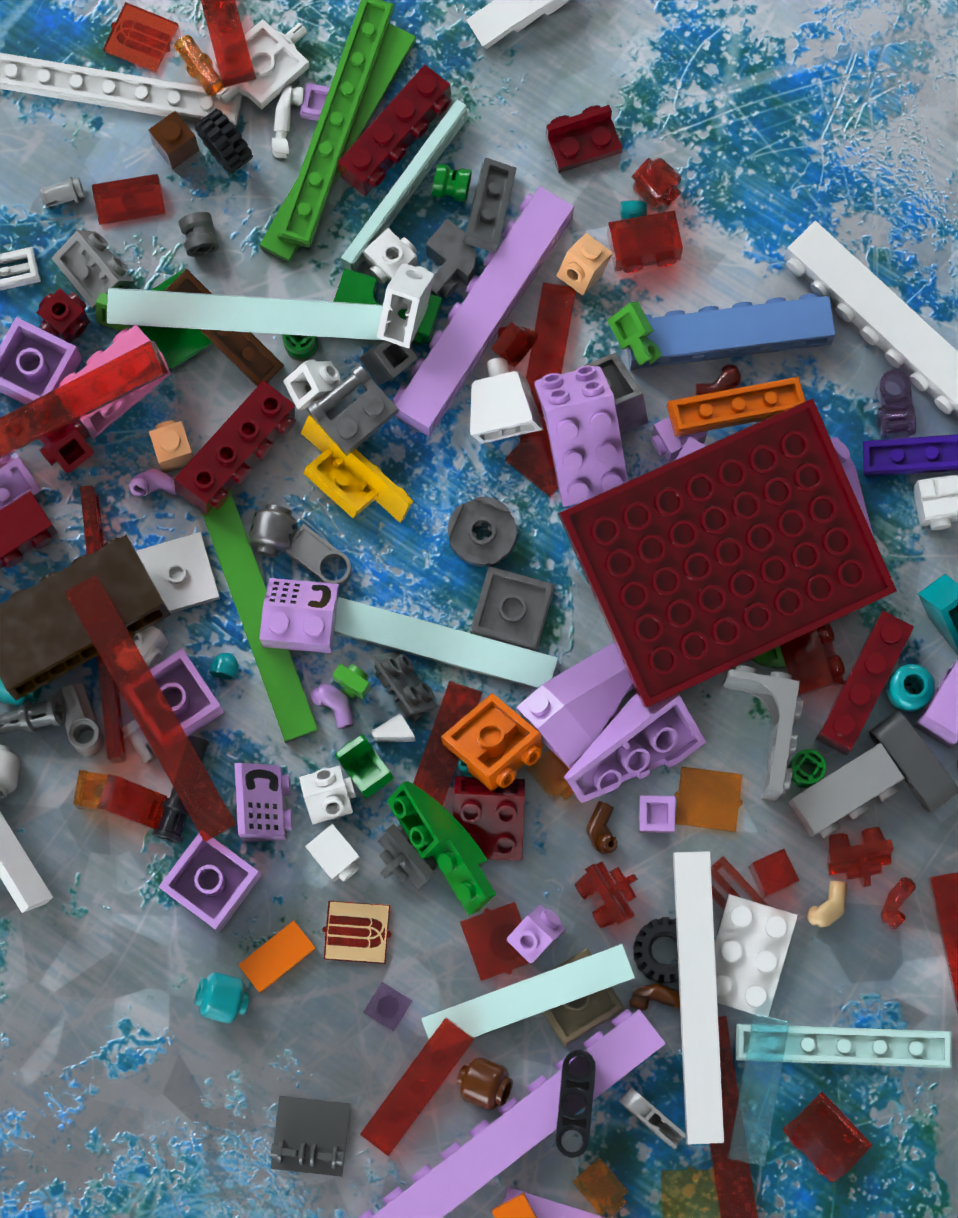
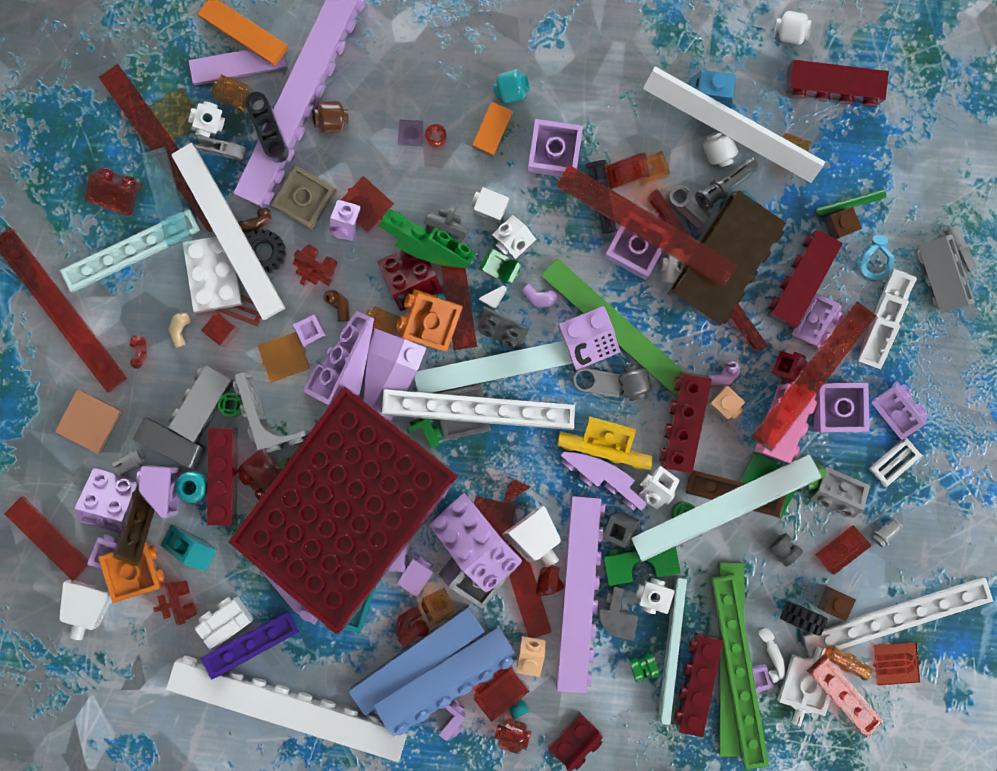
camera: 145 degrees right, 10 degrees up
dark red brick [36,288,90,343] -> none
white plate [136,532,220,613] -> none
teal hinge [209,653,238,681] -> none
lavender slope [234,763,292,843] -> none
dark grey hinge [270,1096,351,1177] -> none
flat silver plate [306,364,399,456] -> none
piece [322,901,391,964] -> none
bright green plate [332,663,371,700] -> none
clear red tile [360,1017,475,1156] -> none
white torso [376,263,434,349] -> none
light aqua tile [421,944,635,1052] -> none
flat silver plate [448,497,517,567] -> none
dark grey plate [463,157,517,253] -> none
bright green plate [607,301,662,365] -> none
orange tile [666,377,806,437] -> none
clear red hips [827,827,894,887] -> none
clear purple piece [875,369,916,438] -> none
none -> white brick [188,102,225,138]
none -> medium blue brick [374,627,518,737]
none -> white tile [382,390,575,430]
none -> clear red arm [397,620,429,648]
none -> green bracket [407,418,443,448]
none -> clear orange brick [421,588,455,626]
none -> clear red bush [425,124,447,147]
none -> lavender bracket [439,700,466,741]
none -> clear red slope [503,478,531,504]
none -> lavender slope [560,451,648,511]

